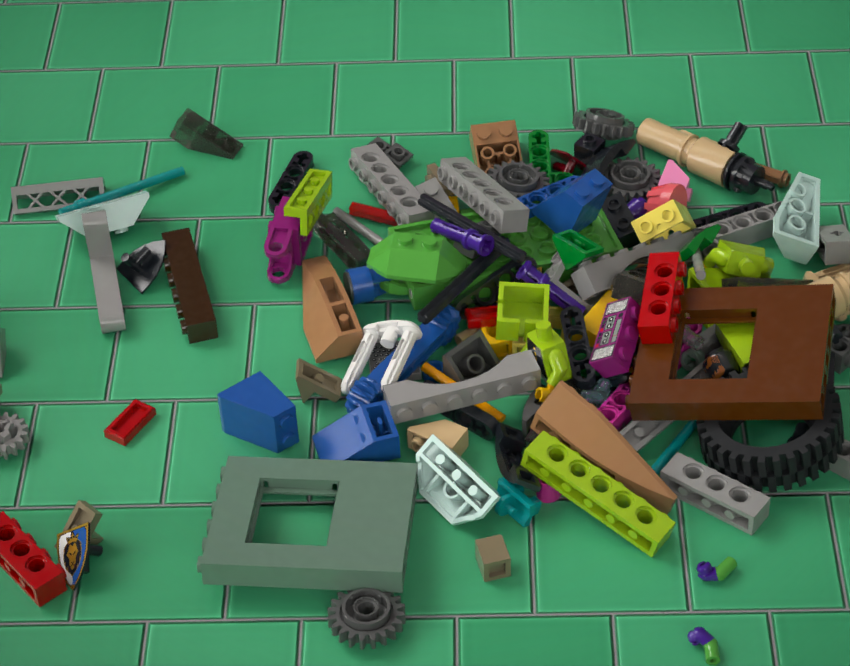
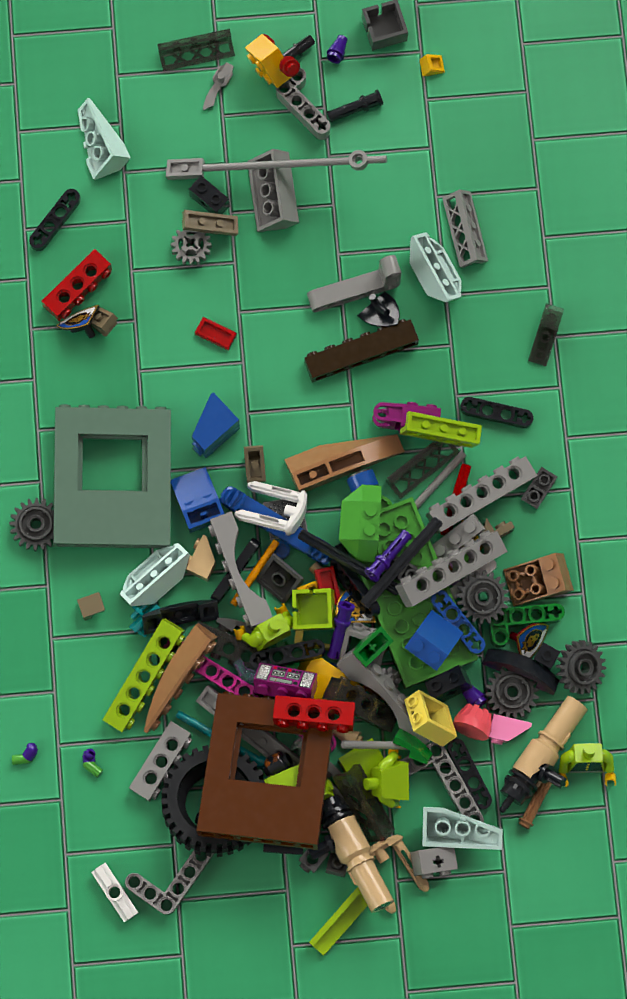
camera: 80 degrees right, 35 degrees up
teal bar [58,166,185,214] -> none
none -> lime torso [558,743,617,787]

